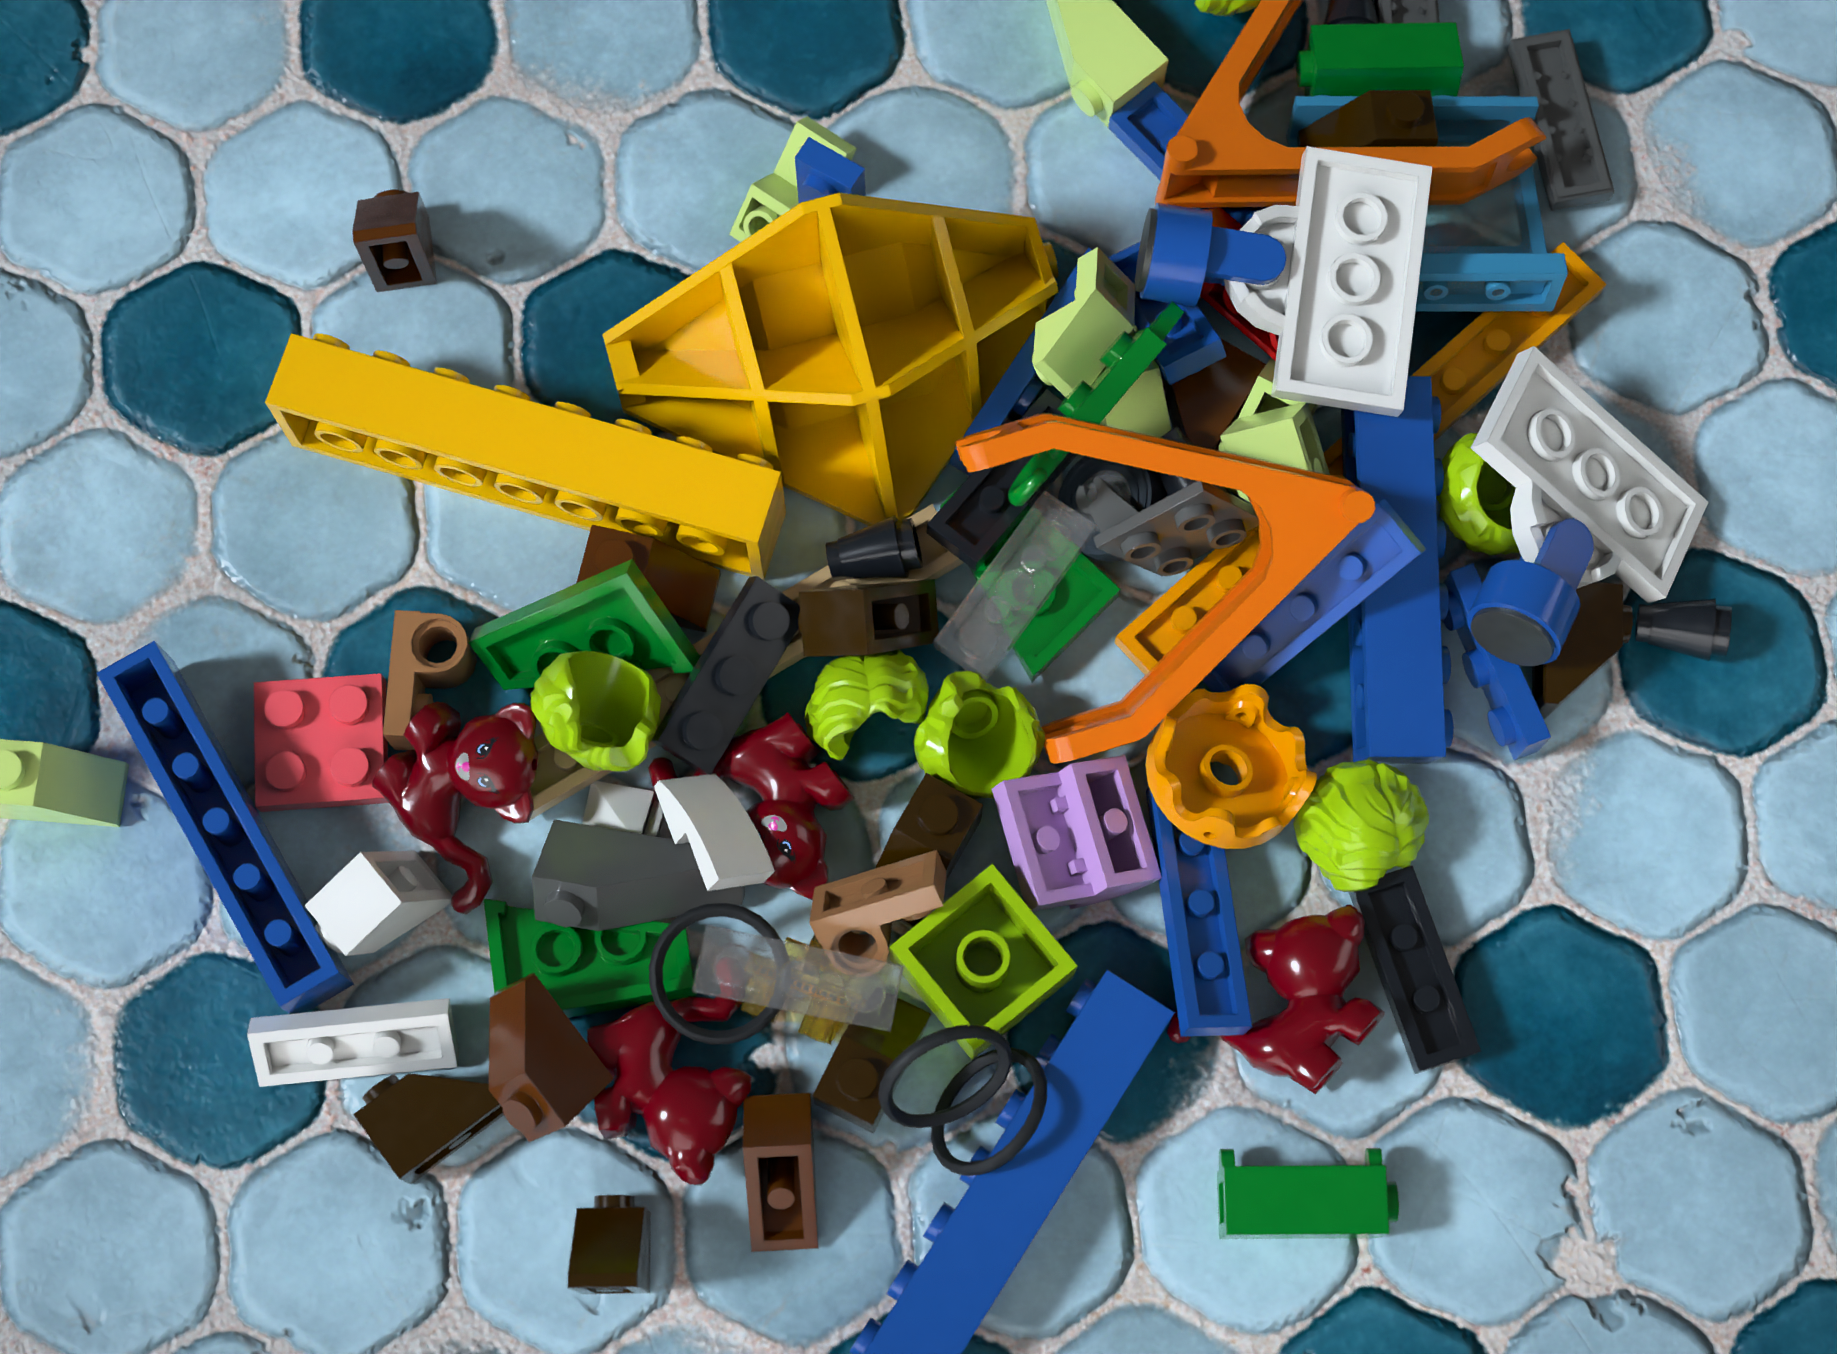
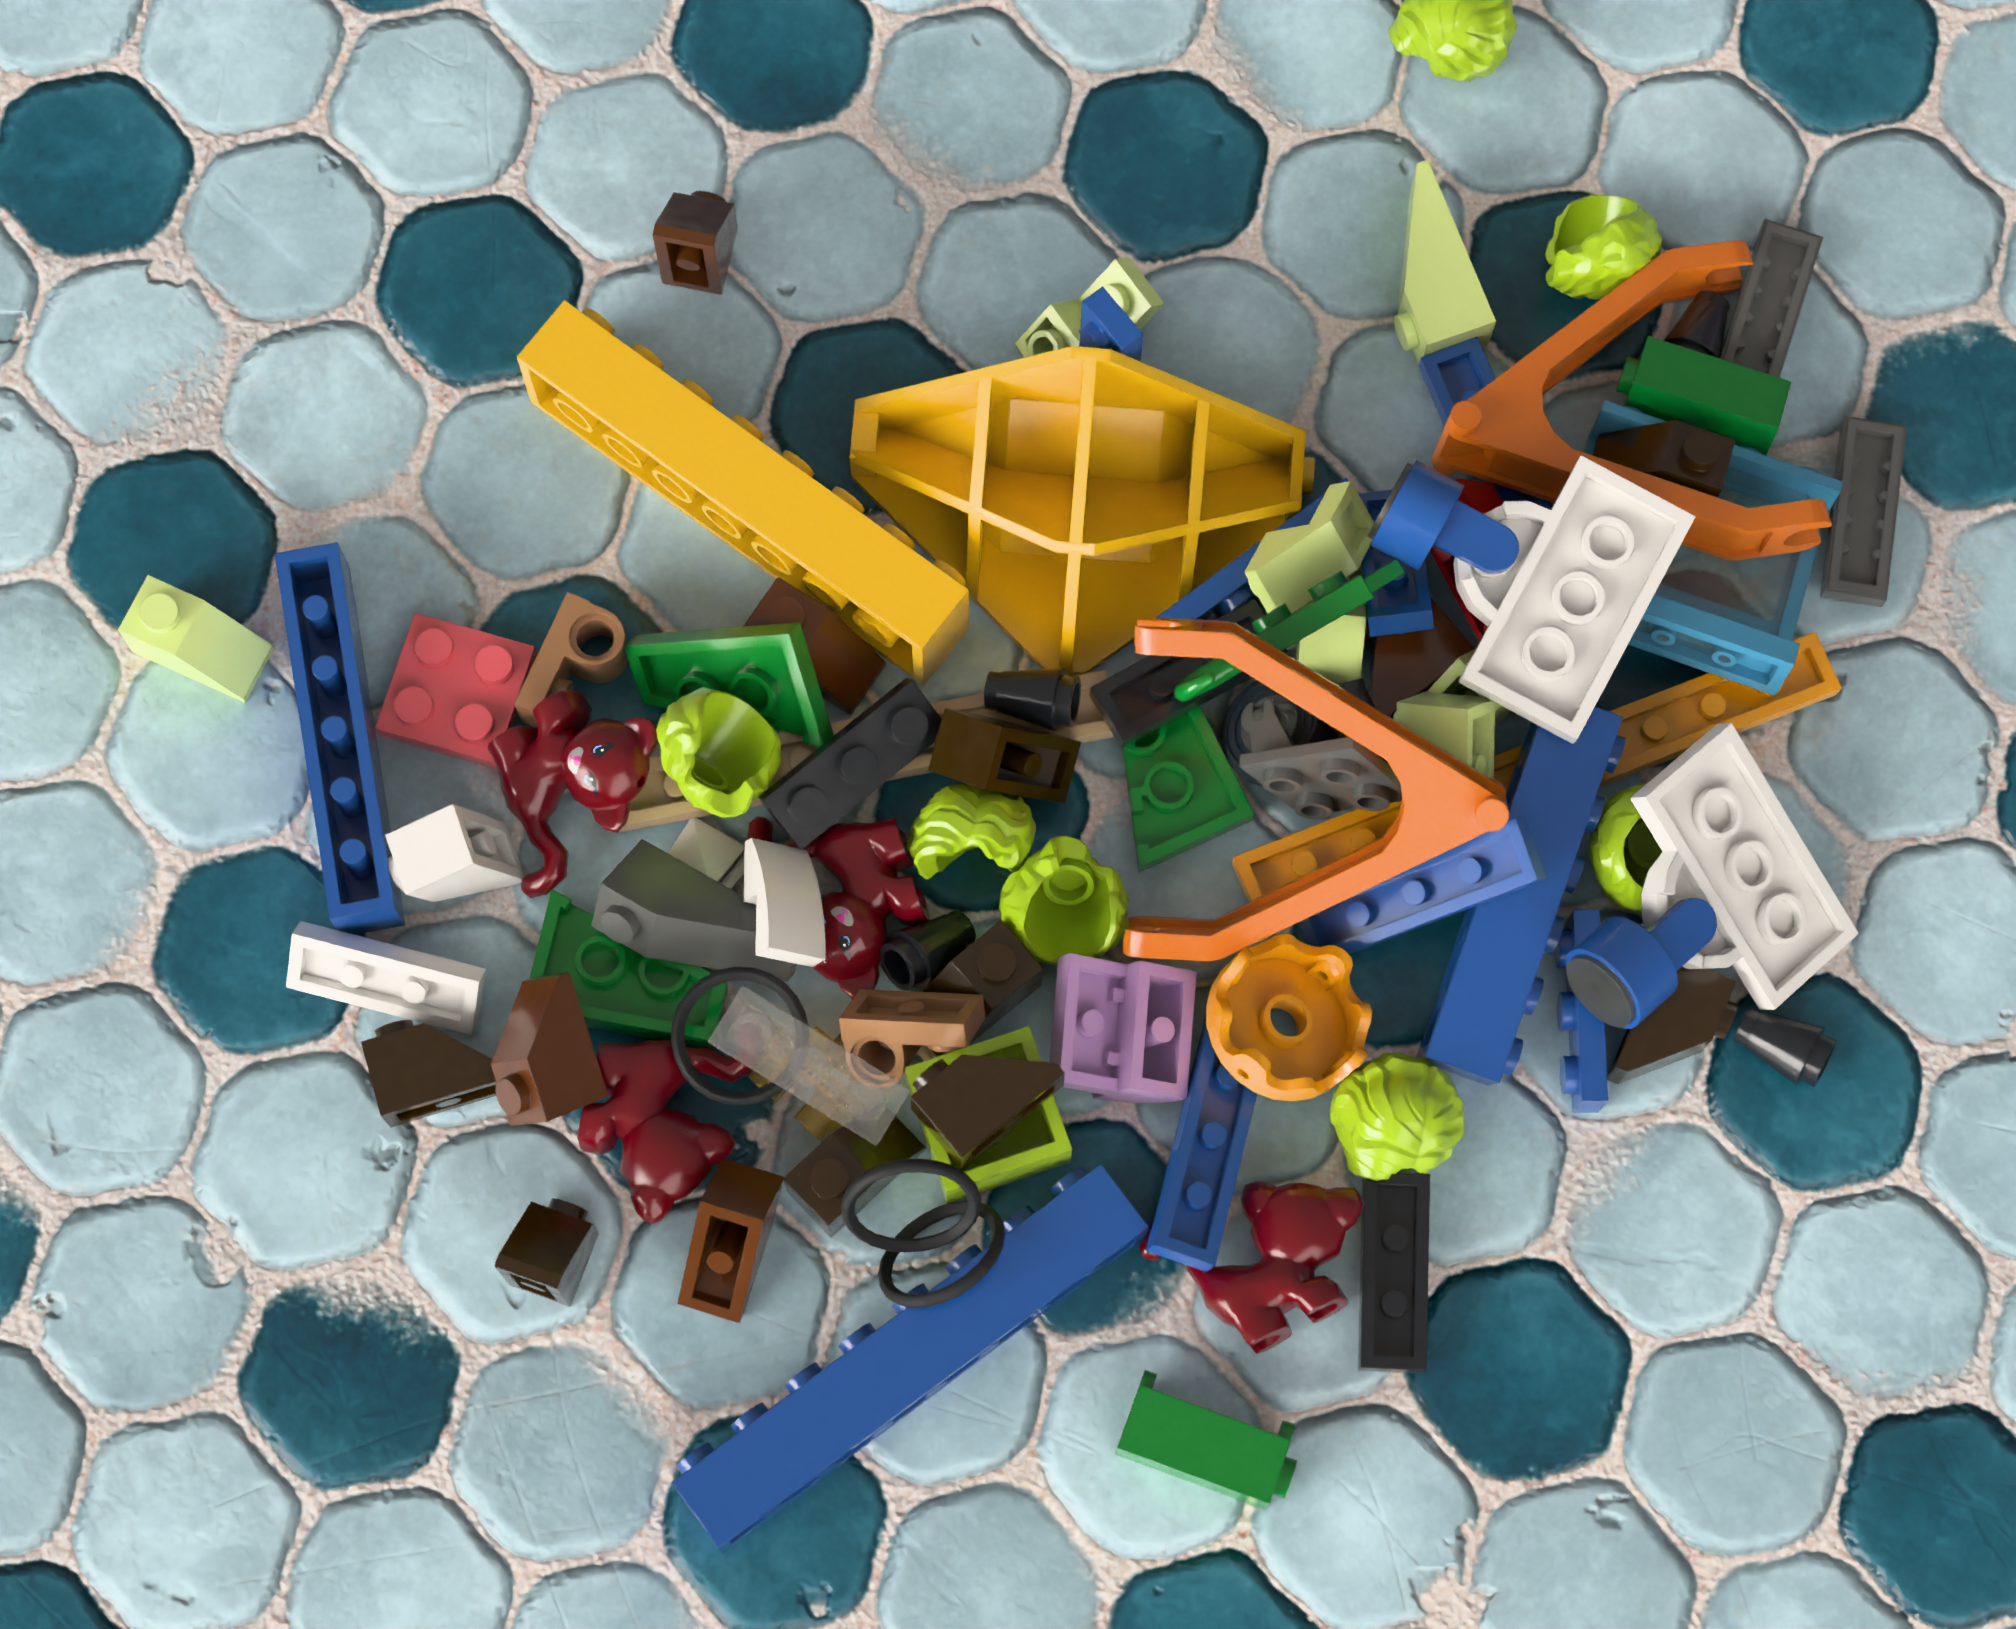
camera: 20 degrees right, 0 degrees up
clear plate [934,490,1097,683] -> none
none -> black cone [880,910,976,990]
none -> dark brown slope [910,1055,1065,1169]

